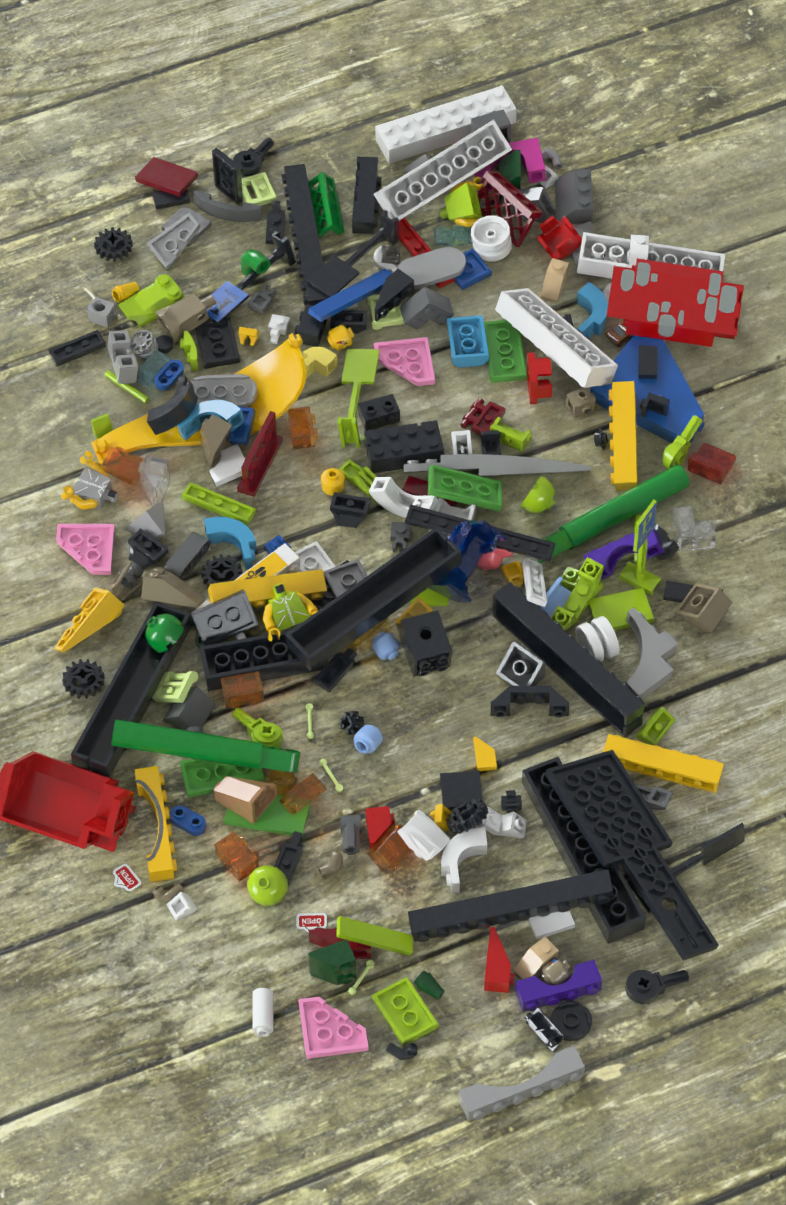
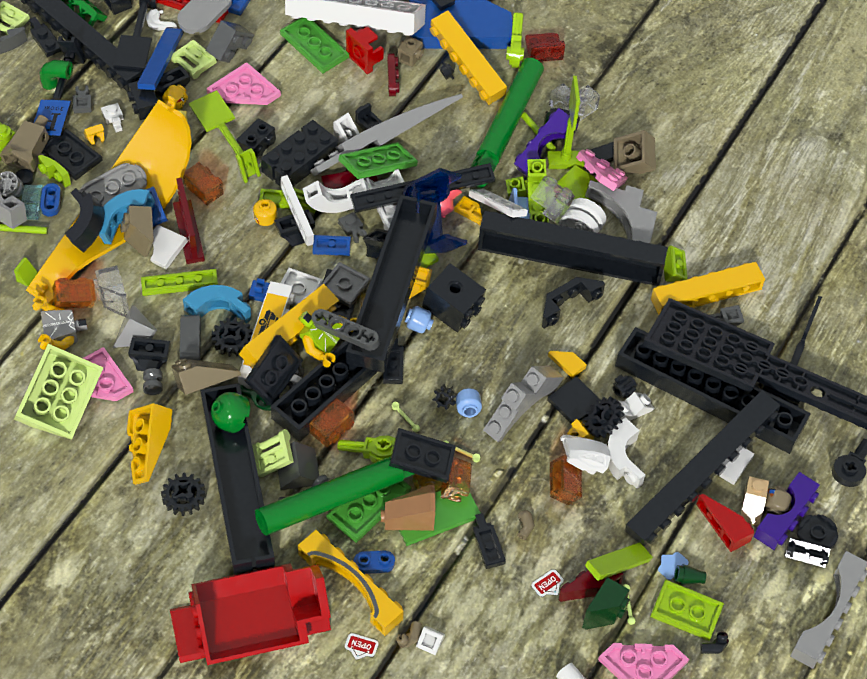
camera: 40 degrees left, 0 degrees up
dark tan plant [107,561,143,602] -> none
clear orange brick [214,831,259,882] -> none
lime cylinder [247,865,288,906] -> none
dark grey piece [340,815,361,855] -> none
red slope [365,806,395,853] -> none
black slope [375,268,414,322] -> none
clear smoke tile [381,245,400,264] -> none
dark azure slope [447,315,489,367] -> none
dark red plate [460,398,506,435] -> none
lime hinge [490,417,532,452] -> none
dark grey slope [495,641,545,686] -> none
lime cylinder [520,475,555,514] -> none
black bracket [640,392,670,417] -> none
none -> yellowish green slope [14,344,104,440]
none -> white tile [281,175,314,246]
none -> dark grey beam [312,309,380,351]
none -> blue plate [313,235,351,256]
none -> dark red plate [387,53,399,97]
none -> black tile [389,428,456,483]
none -> light grey arch [483,366,564,442]
none -> clear brick [530,176,575,224]
none -> bright pink plate [576,149,628,191]
none -> light blue sticker [658,552,689,580]

